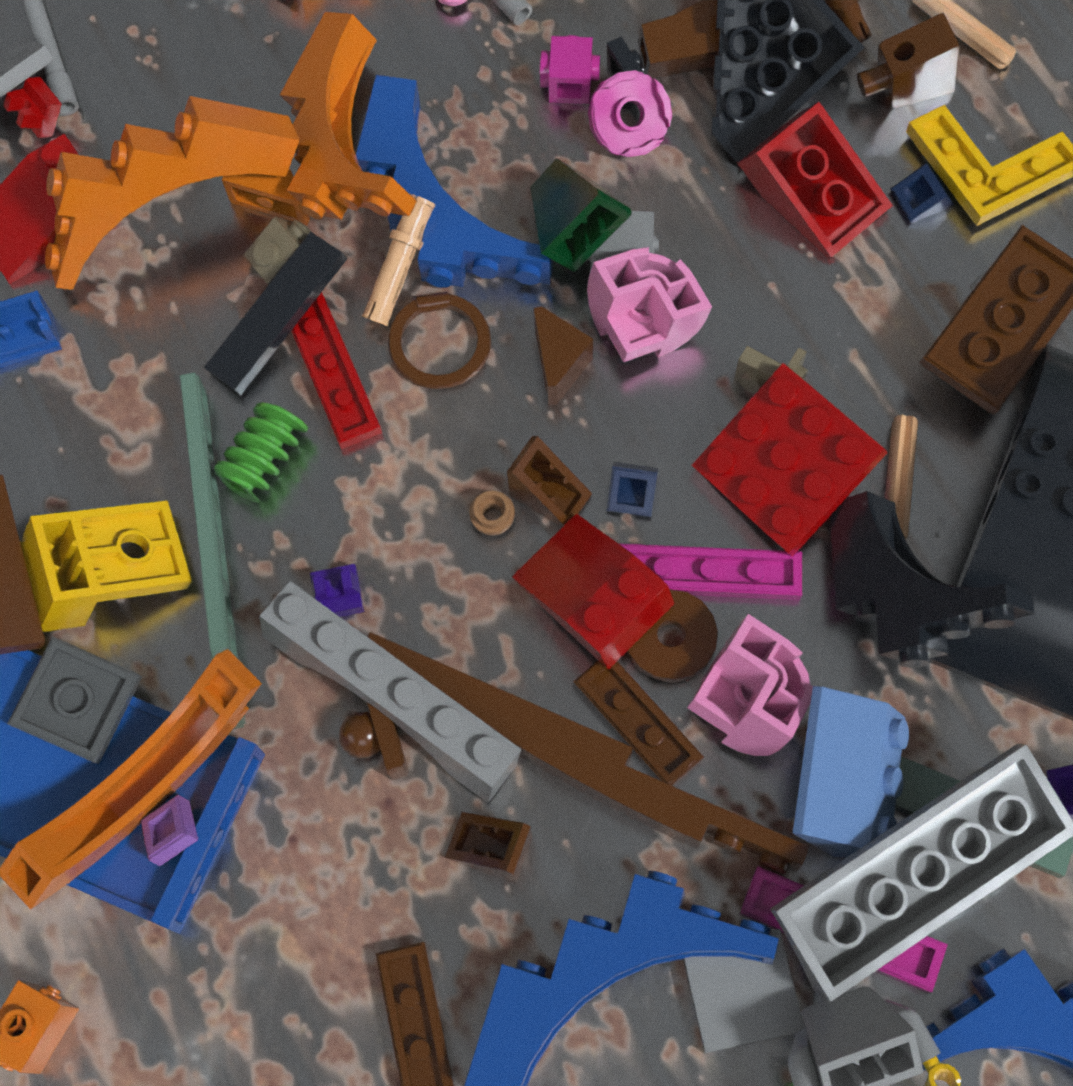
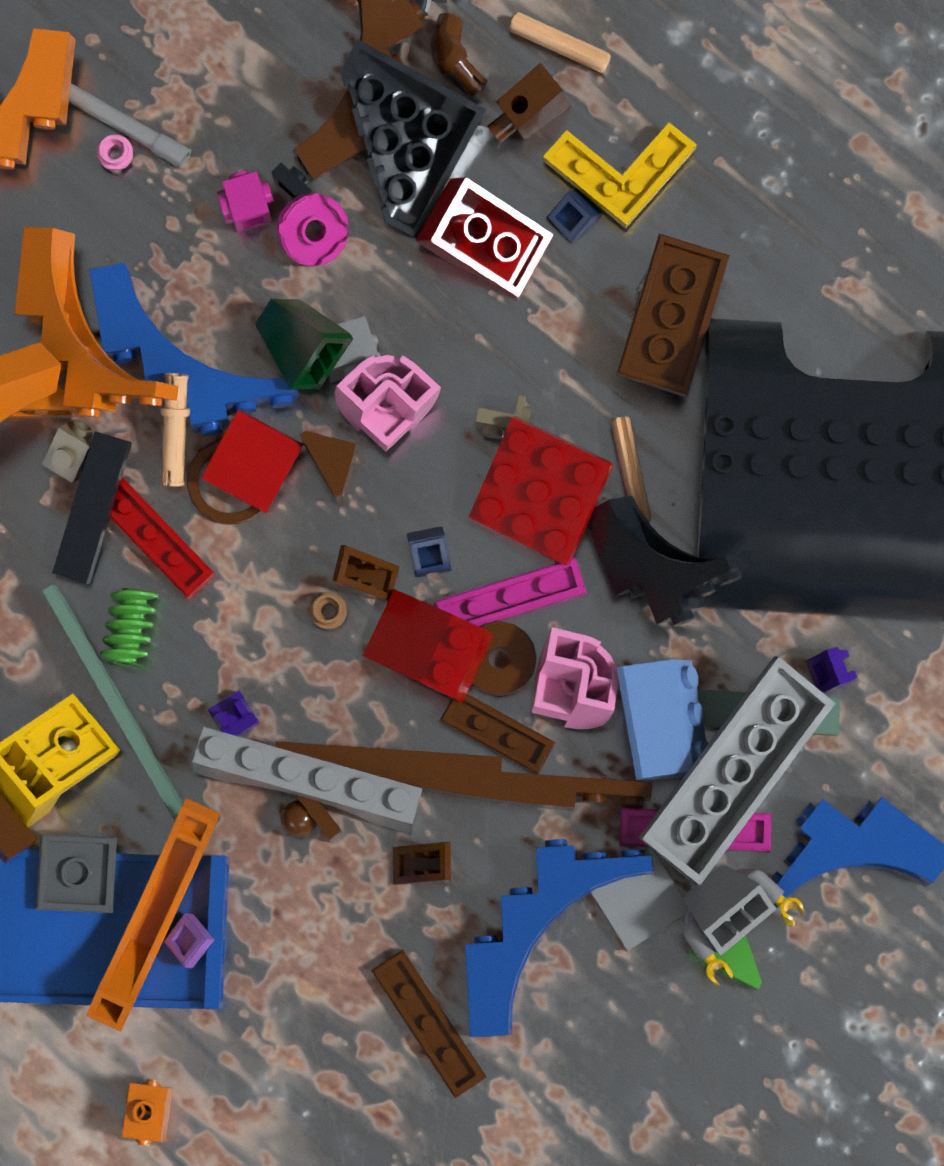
camera: 20 degrees left, 10 degrees up
none -> red slope [201,409,304,513]

